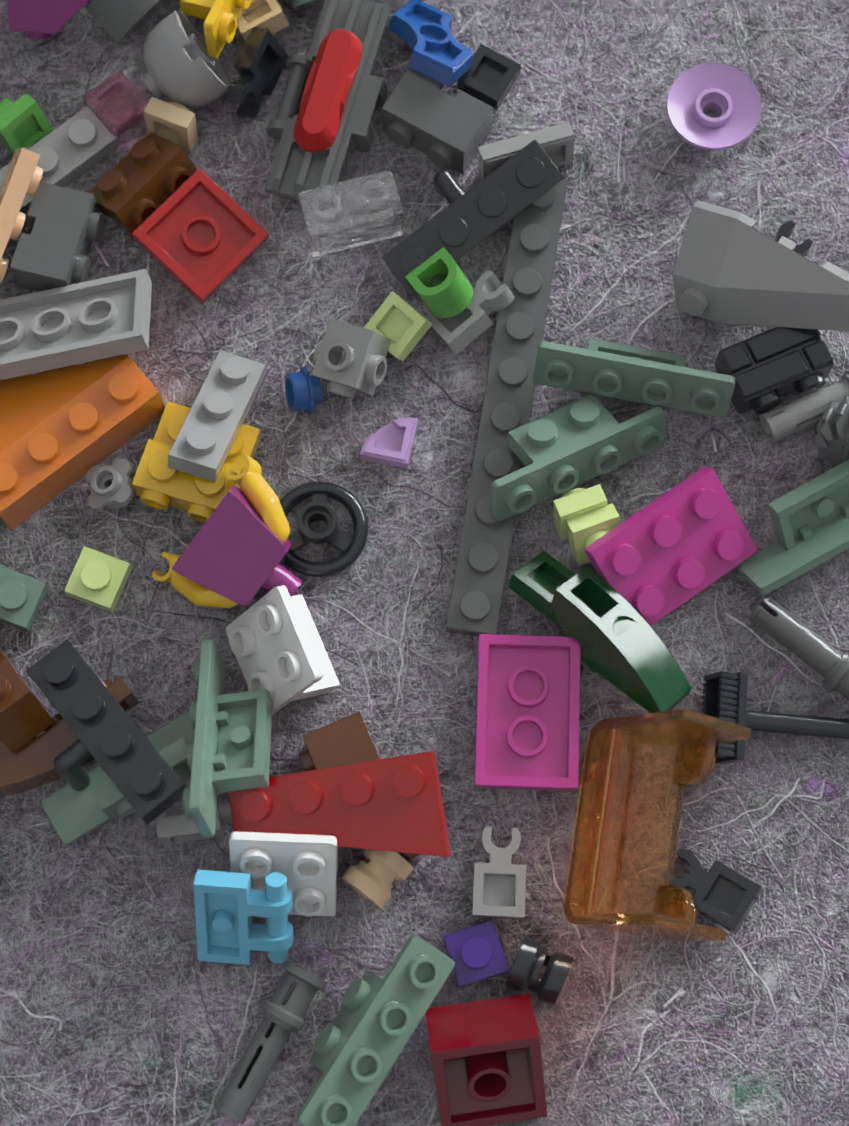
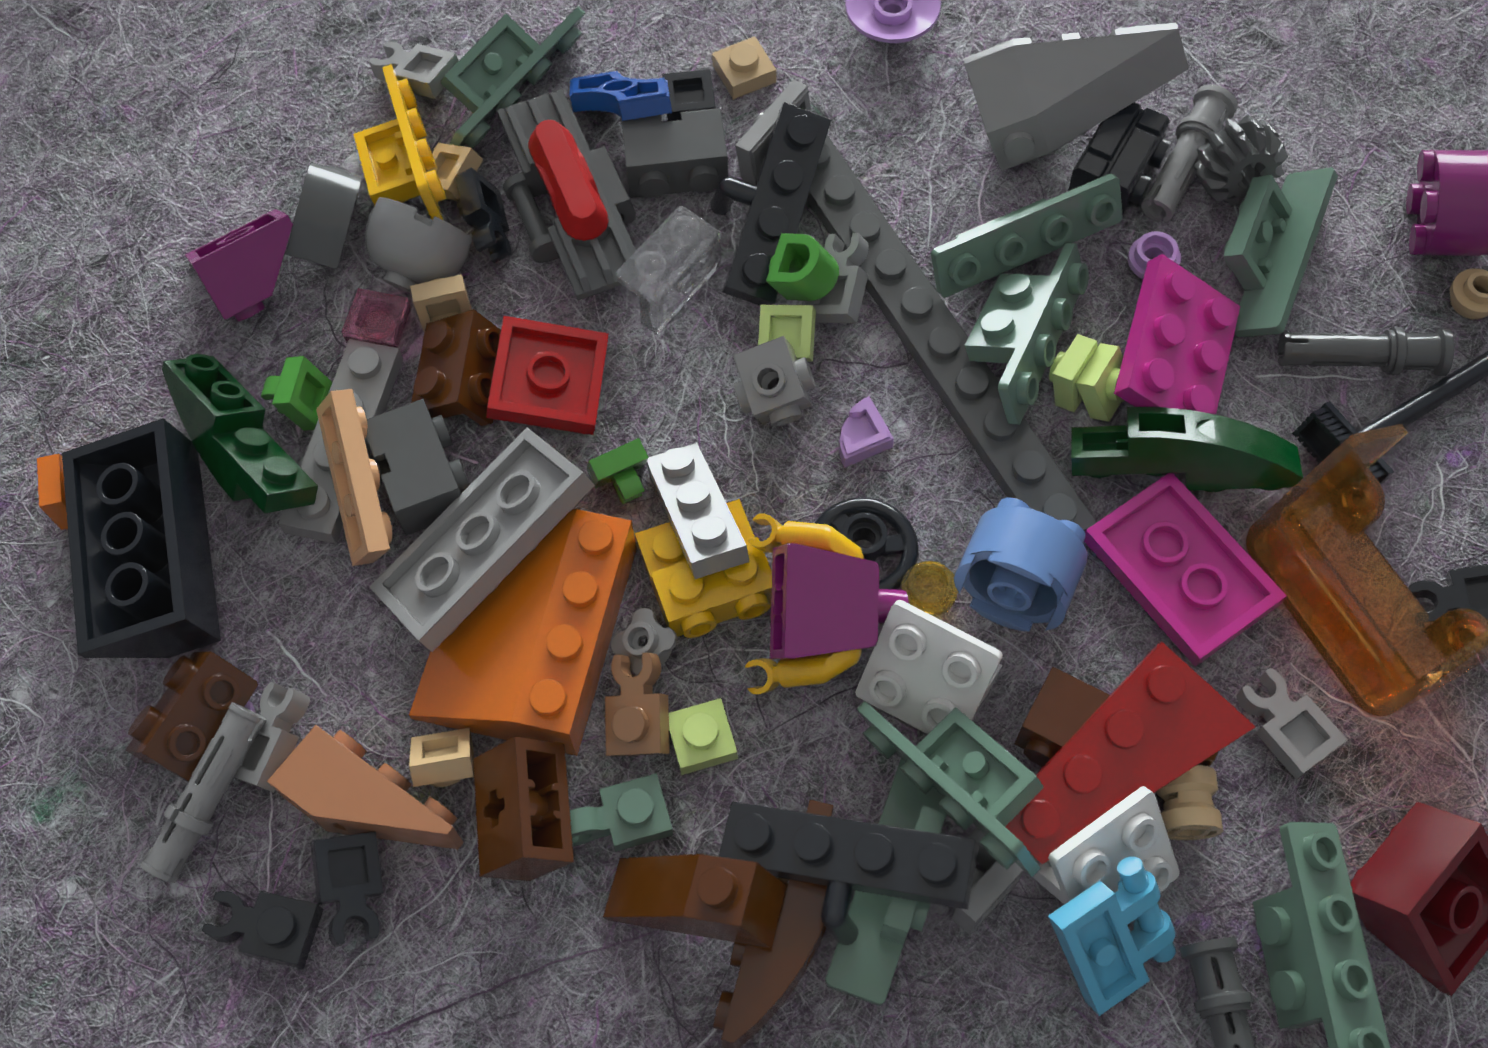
camera: 35 degrees left, 10 degrees down
blue plate [285,366,322,415] -> none
dark purple plate [443,920,509,988] -> none
black wheel [505,936,574,1007] -> none
none -> bright green tile [586,438,649,505]
none -> medium nougat plate [605,652,670,757]
none -> tan plate [712,36,776,99]
none -> clear yellow plate [901,561,958,616]
none -> medium blue brick [954,498,1087,631]
none -> lavender plate [1128,231,1181,279]

